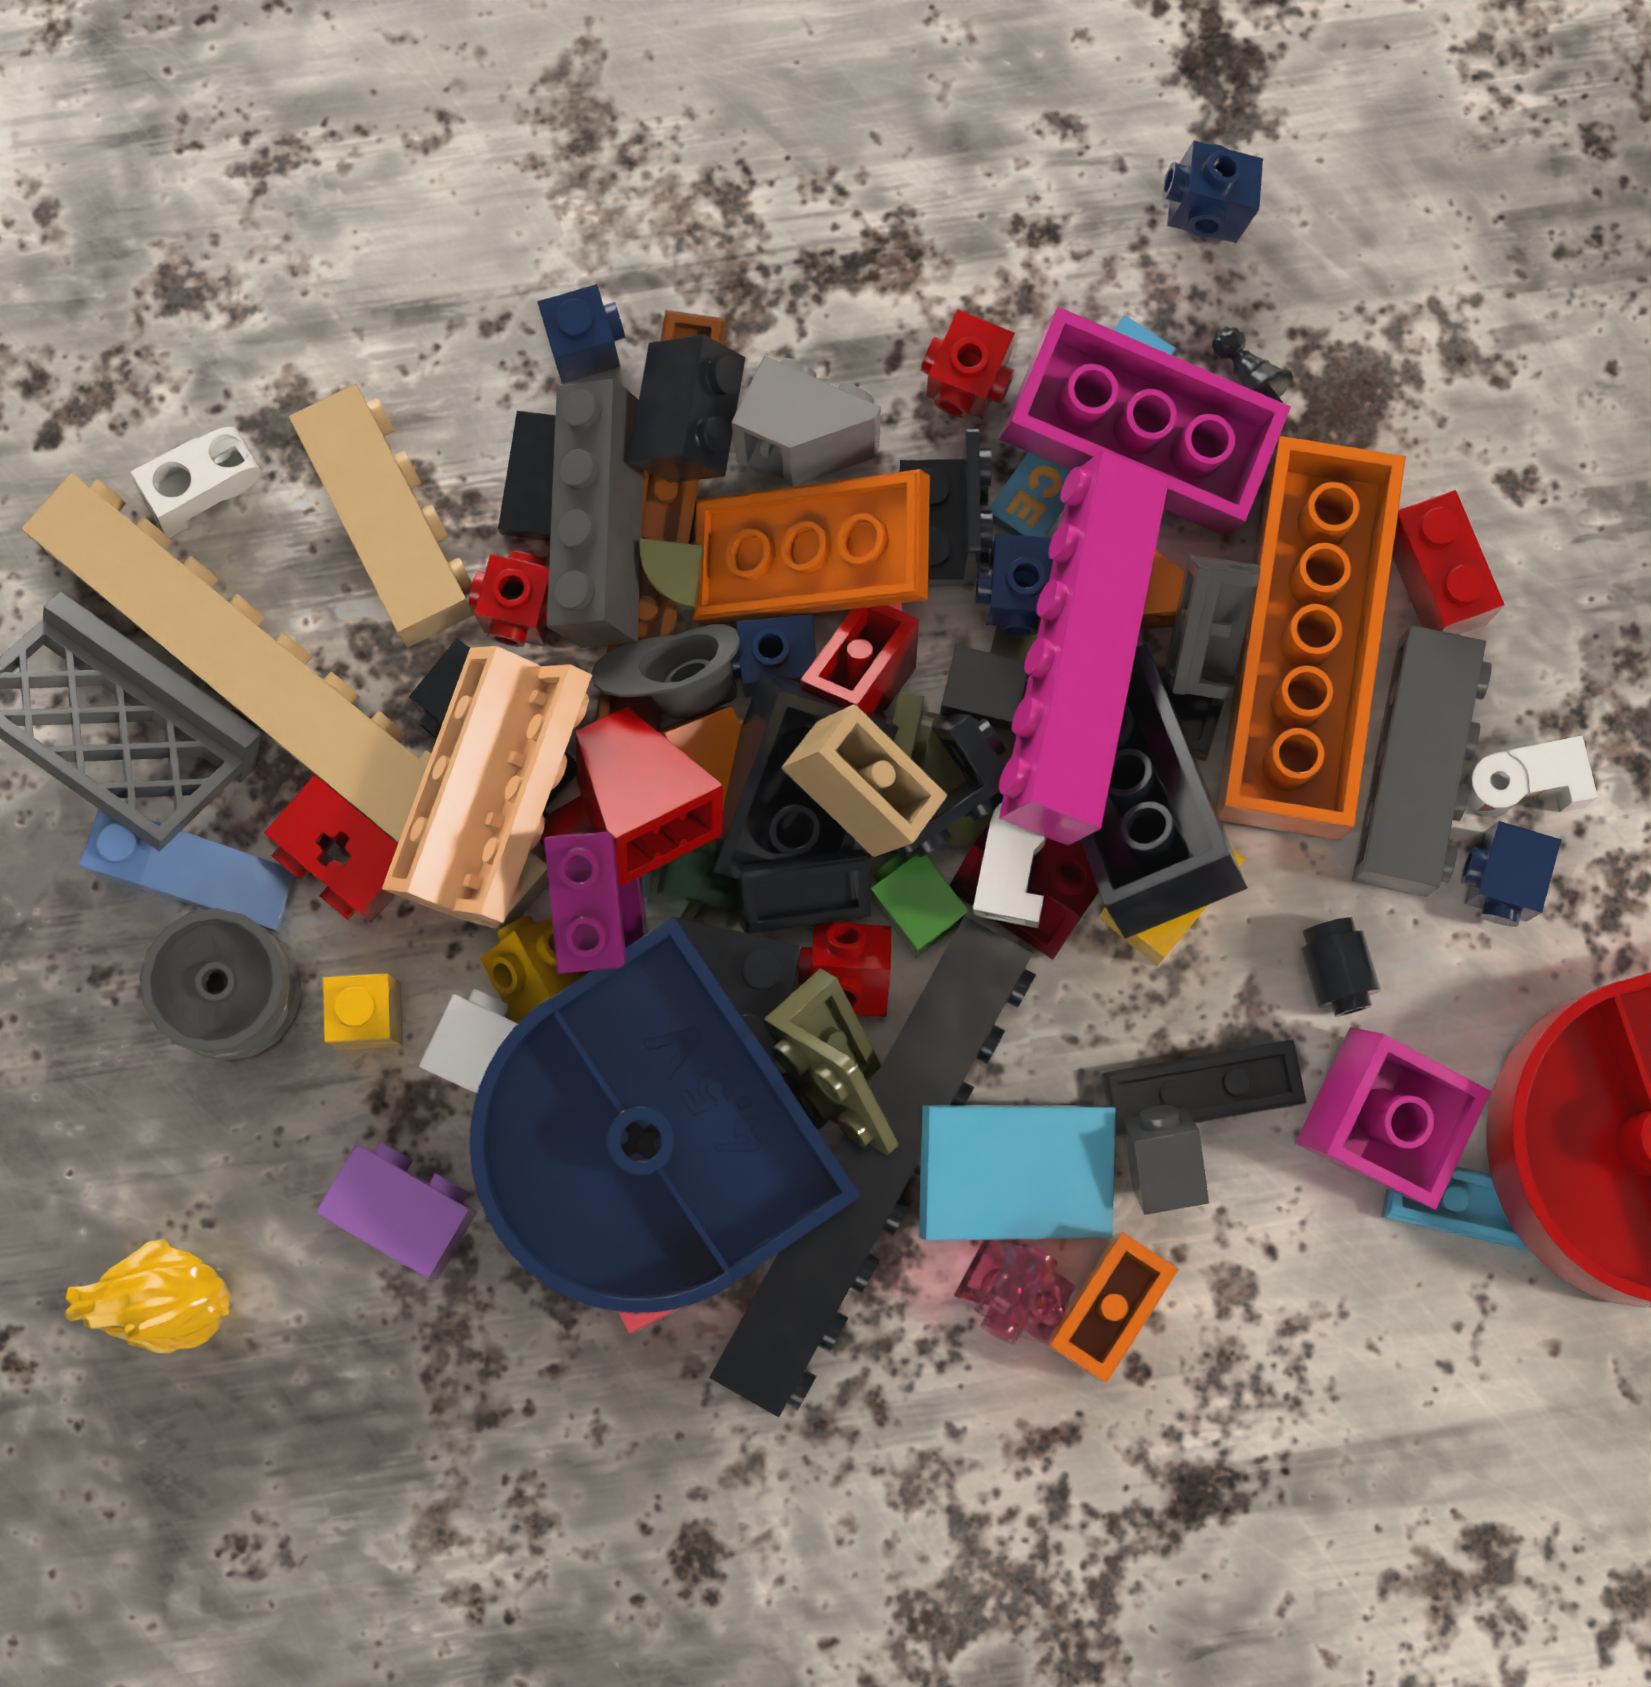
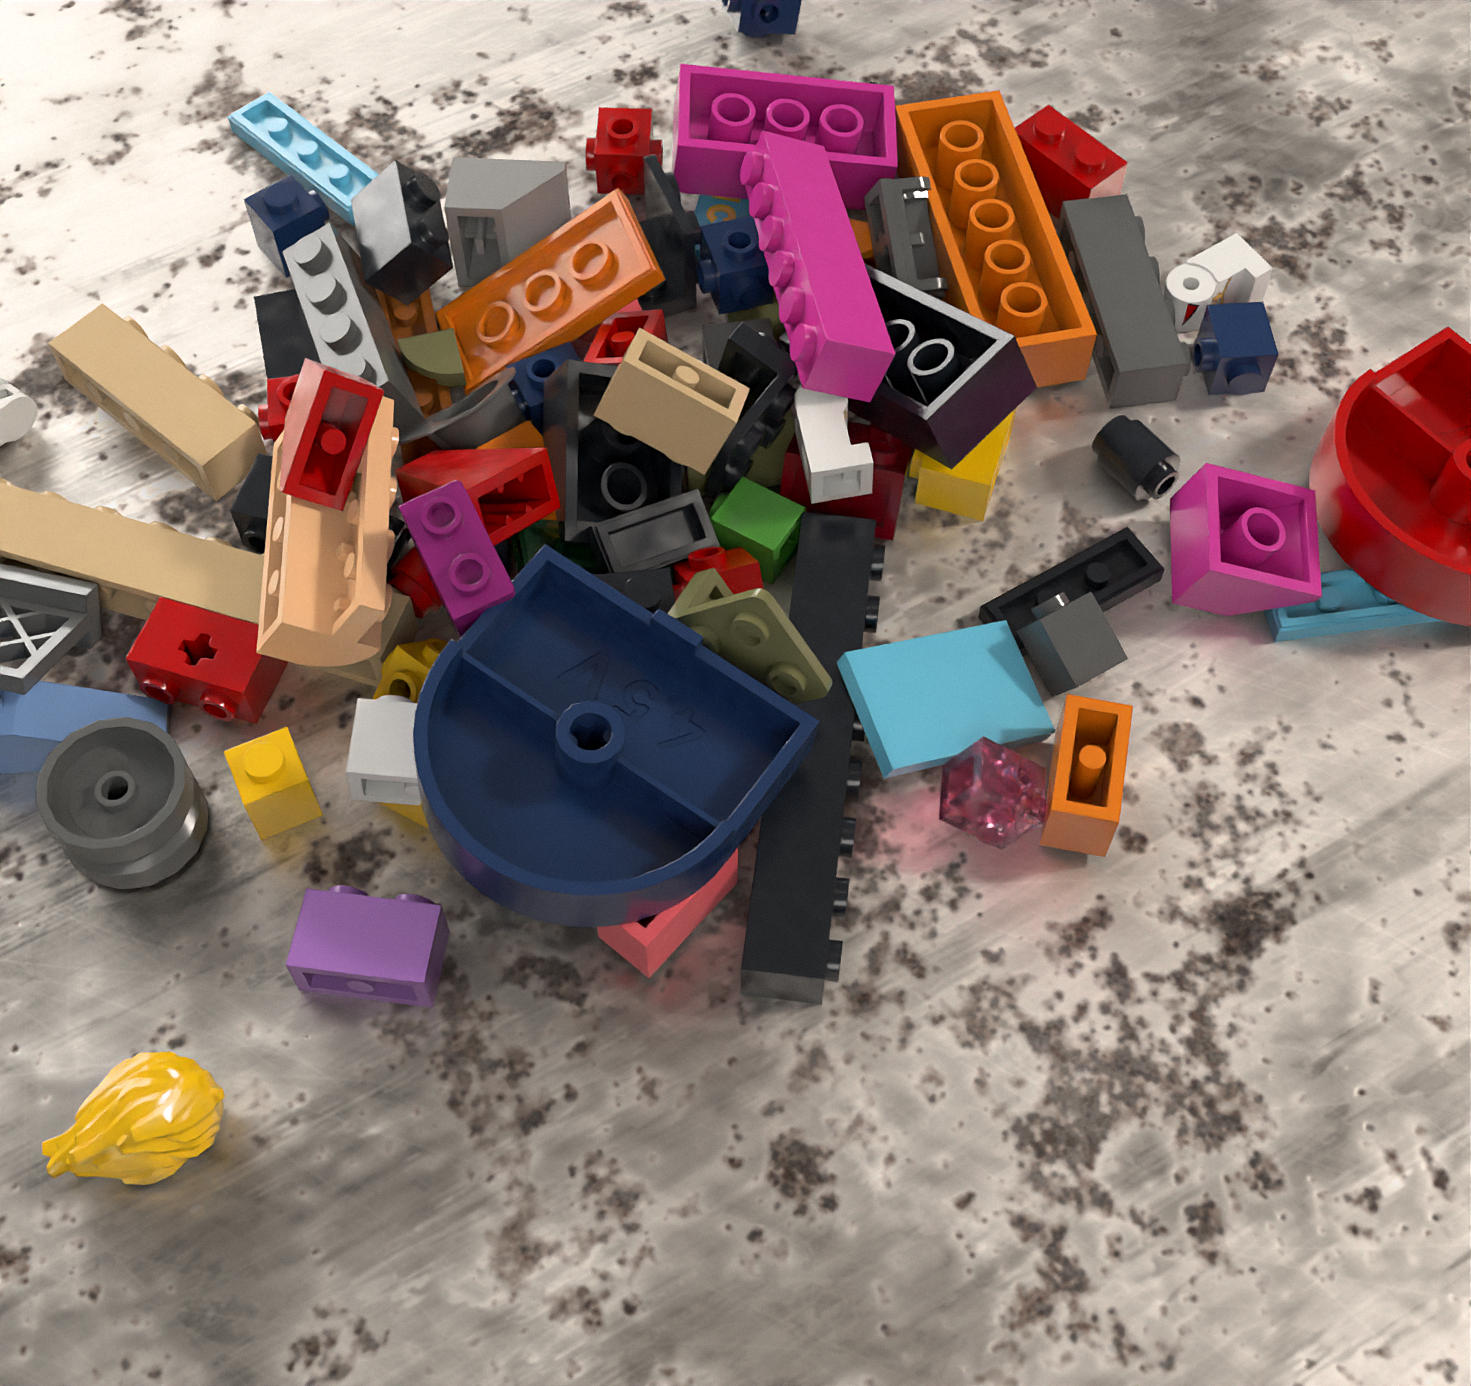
camera: 25 degrees left, 20 degrees down
none -> medium azure tile [227,92,379,226]
none -> red slope [279,358,385,512]

